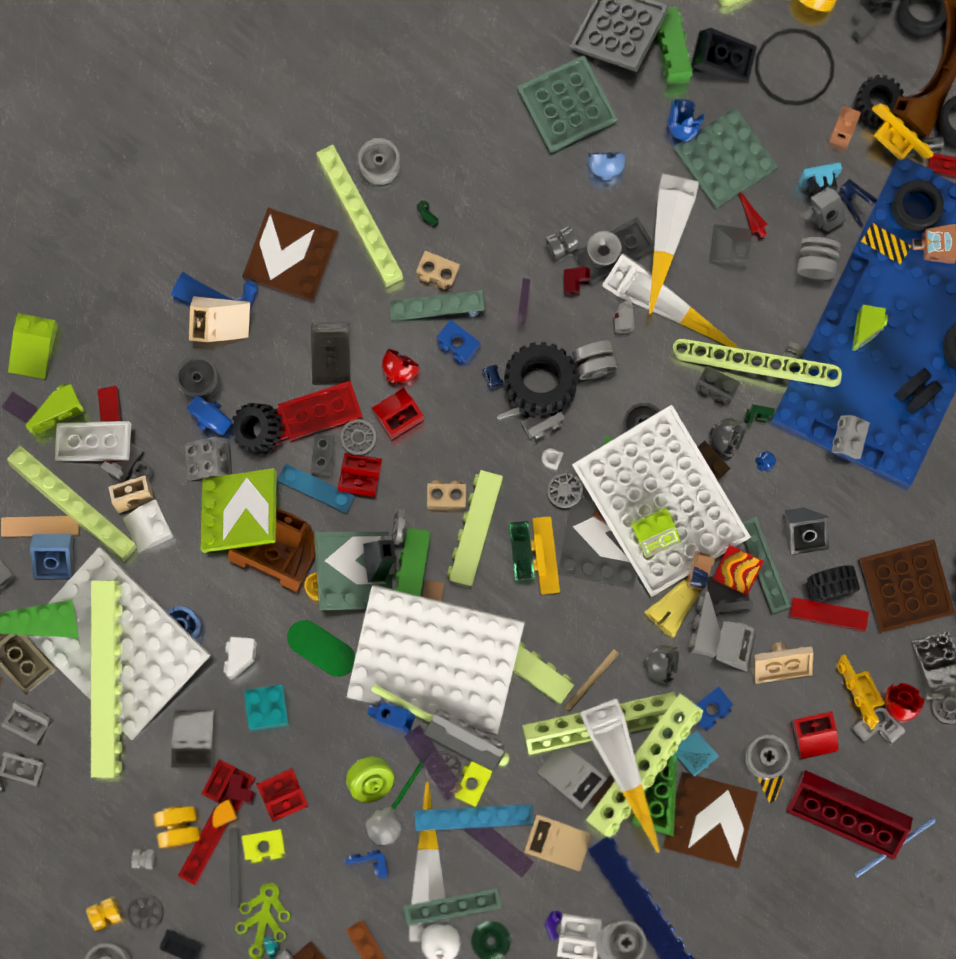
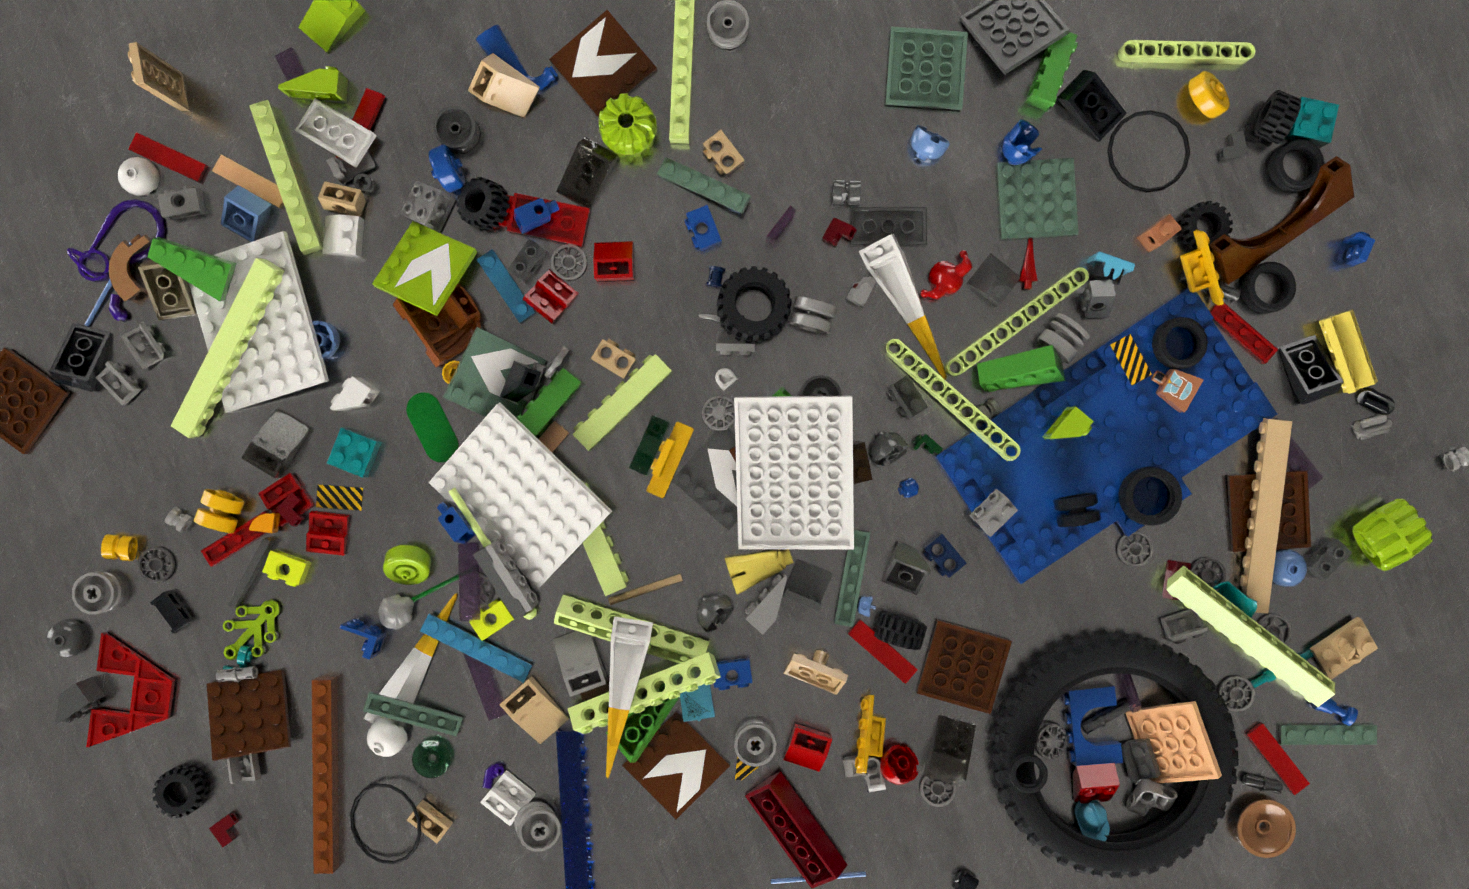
camera: 30 degrees right, 10 degrees up
red cylinder [382,348,420,384] -> none
dark green arm [416,200,438,226] -> none
light grey piece [587,231,622,266] -> none
lime slope [630,507,681,558] -> none
white plate [649,174,699,314] -> none
leg [687,551,715,590] -> none
slope [713,544,764,596] -> none
light grey slope [716,621,756,672] -> none
dark blue plant [840,179,877,227] -> none
none -> sticker [316,485,363,511]
none -> blue torso [514,198,559,235]
none -> lime wheel [599,93,657,157]
none -> medium blue piece [858,596,876,617]
none -> red piece [920,250,973,299]
none -> dark blue brick [922,533,967,578]
none -> yellowish green beam [945,268,1089,377]
none -> bright green wedge [977,345,1065,392]

